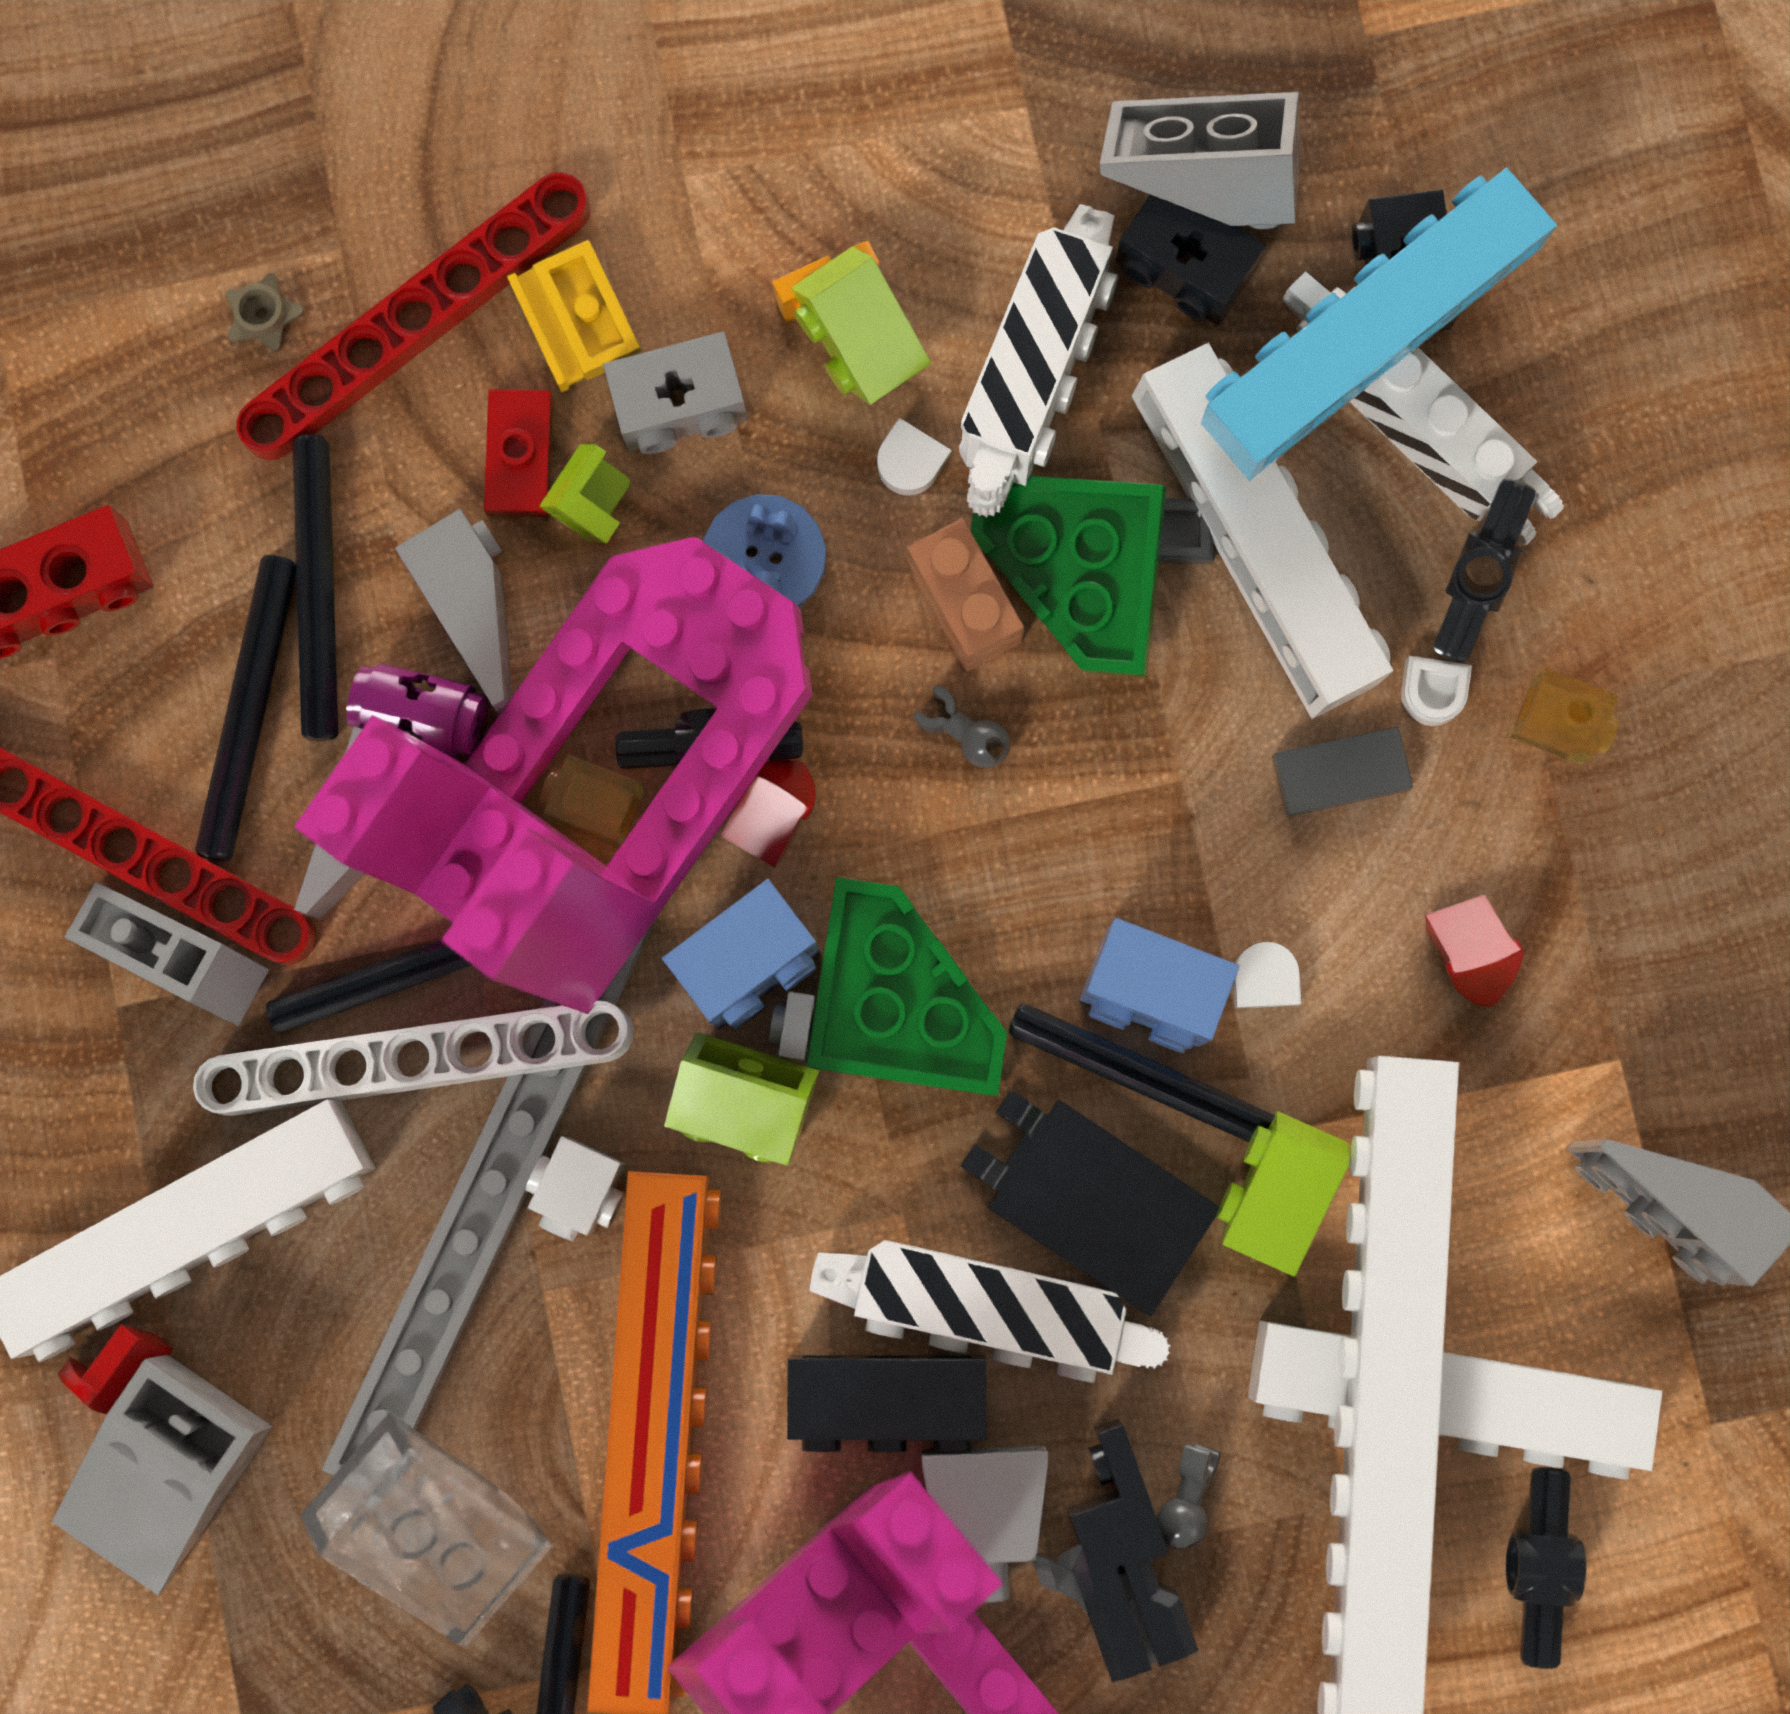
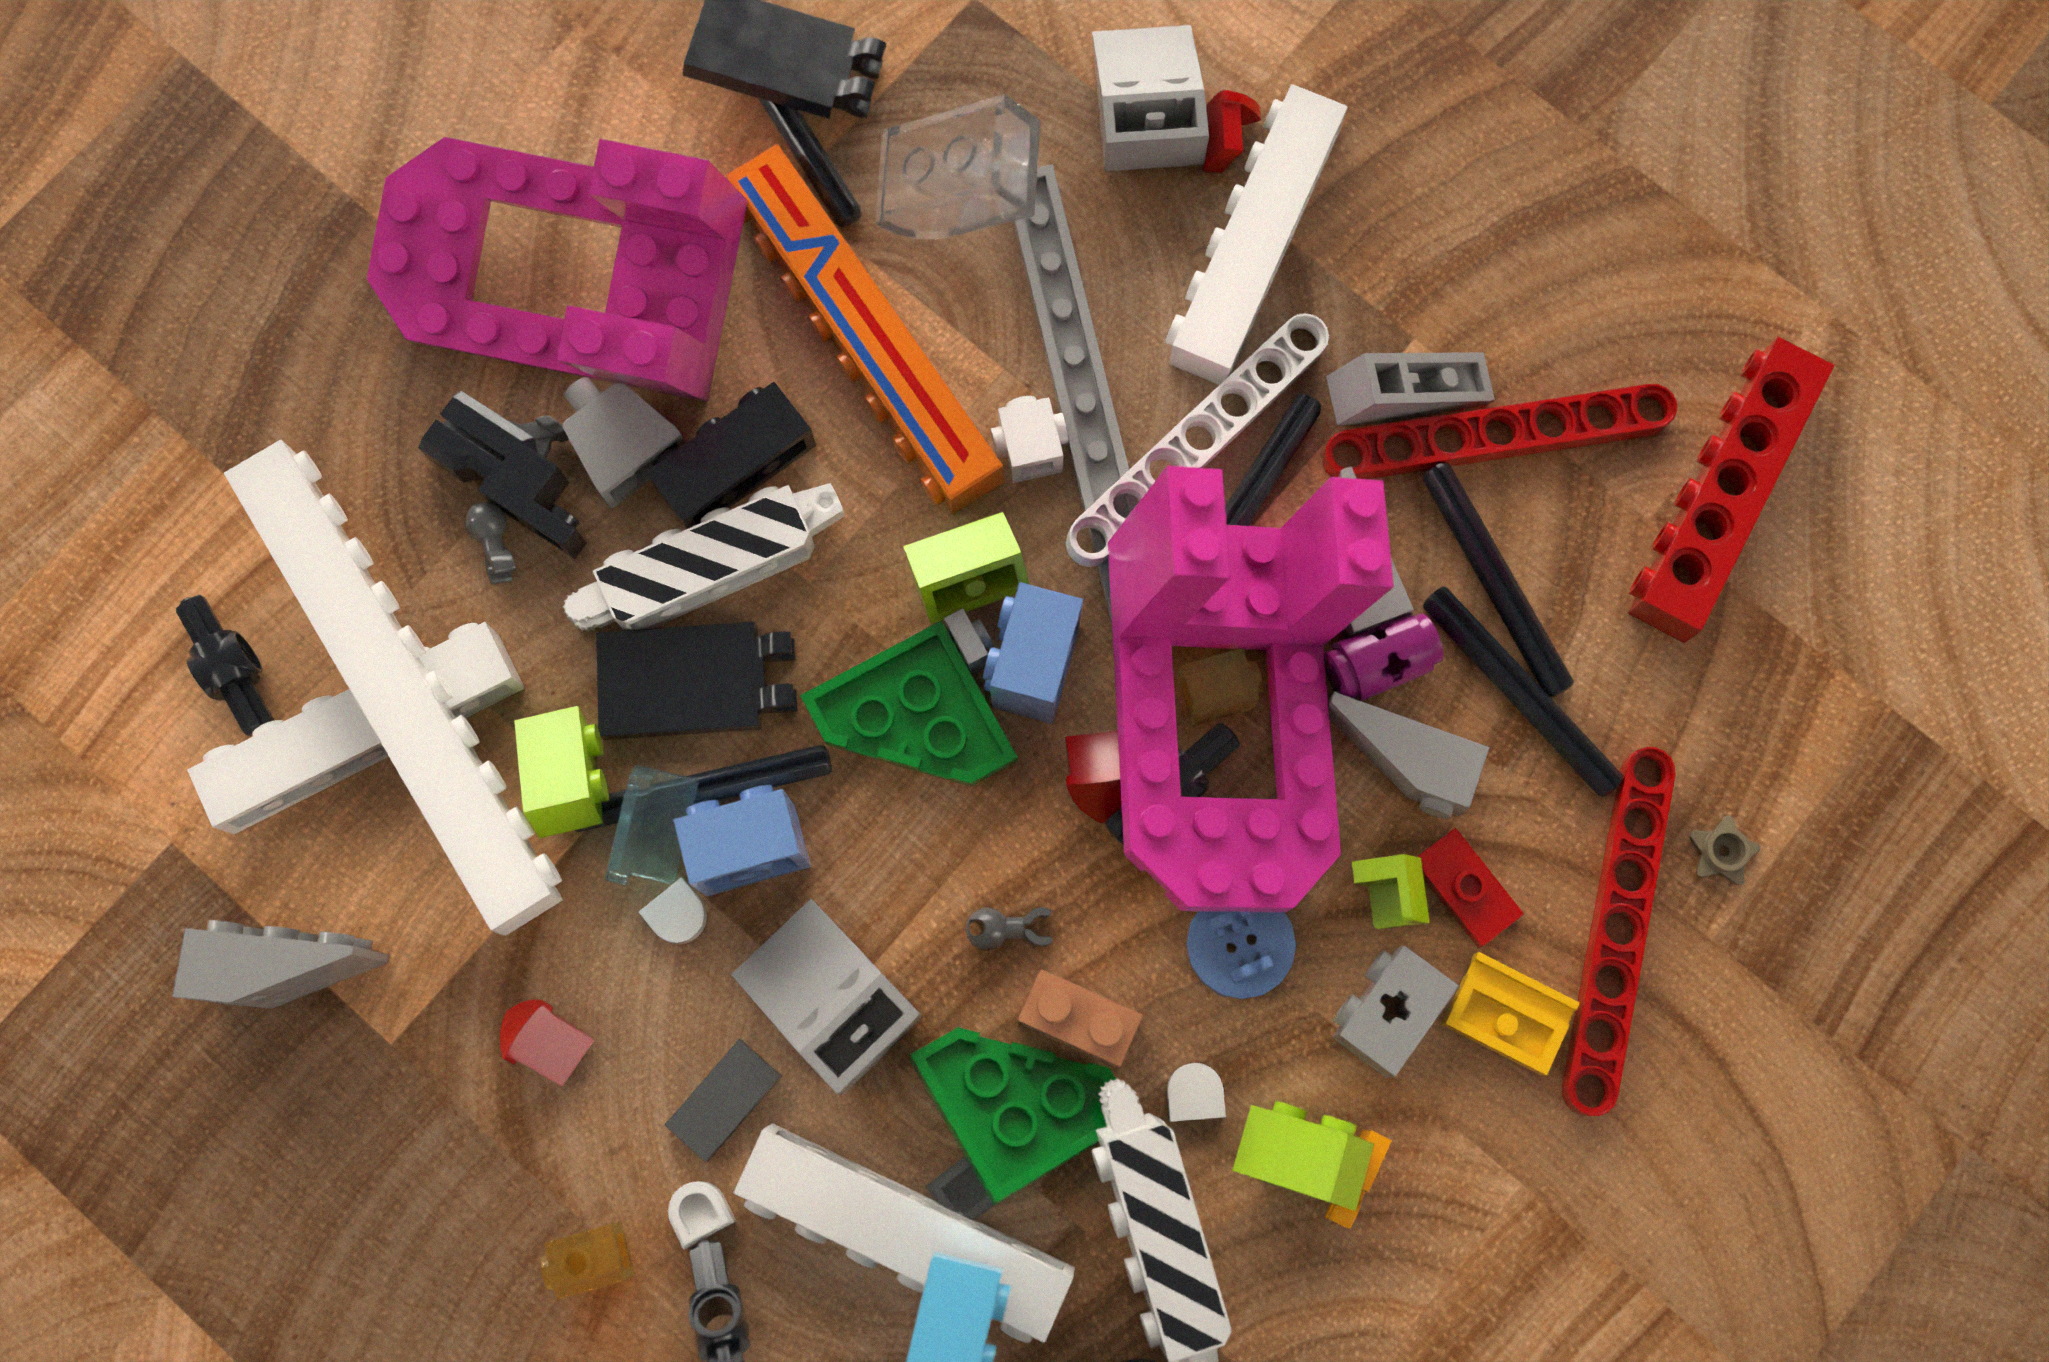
camera: 140 degrees right, 5 degrees down
none -> clear light blue panel [604,765,699,885]
none -> light grey slope [731,899,924,1095]

